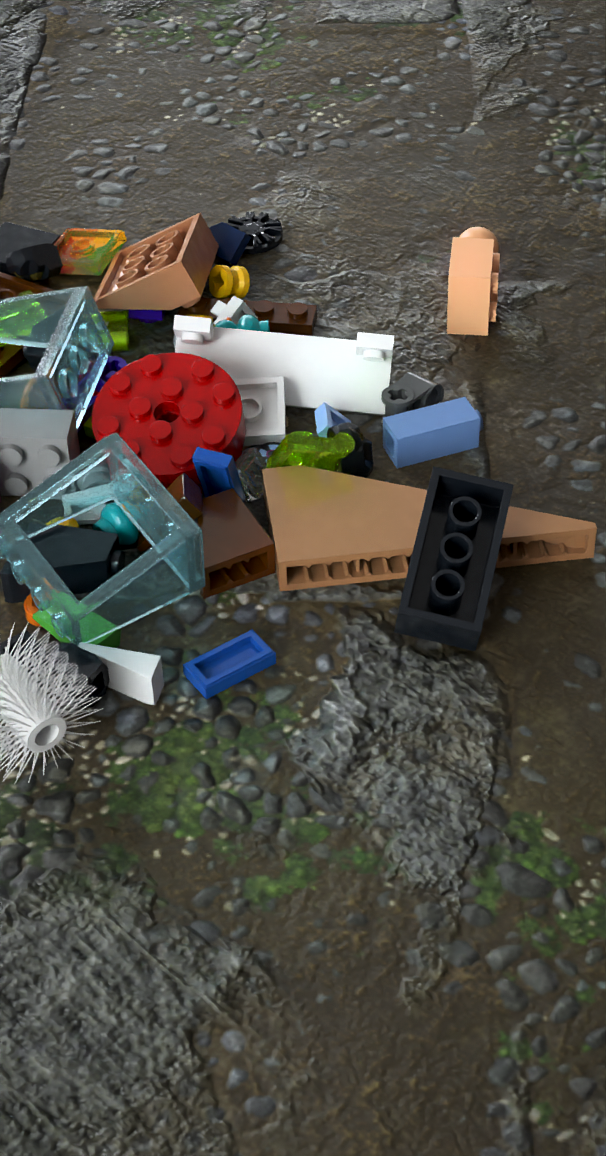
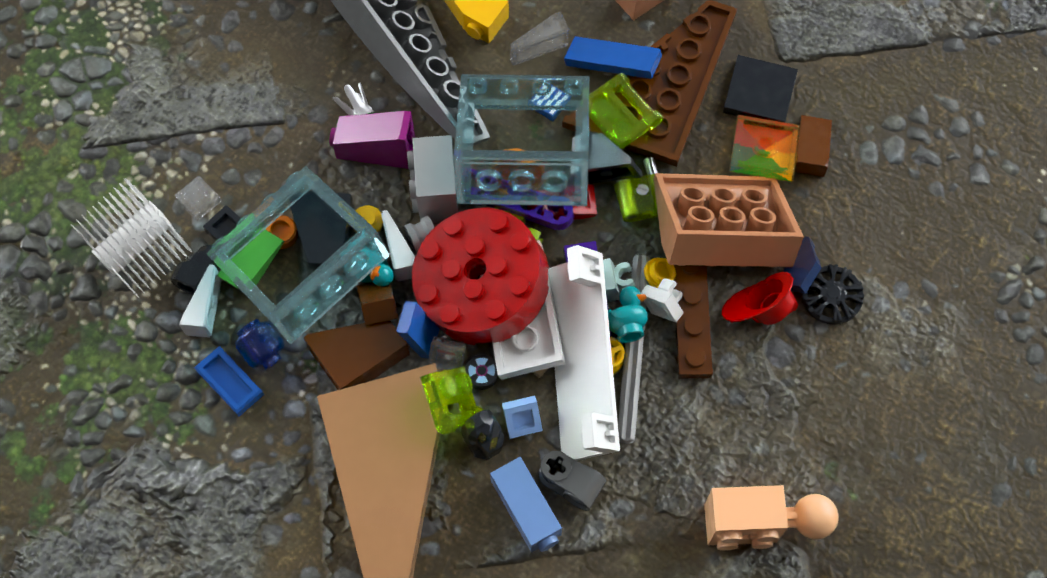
camera: 80 degrees right, 25 degrees up
black rock [6,243,63,283] -> none
yellow wheel [209,265,250,299] -> none
black brick [394,466,514,651] -> none
none -> clear blue head [235,319,285,370]
none -> red piece [722,272,798,325]
none -> reddish brown slope [793,115,832,177]

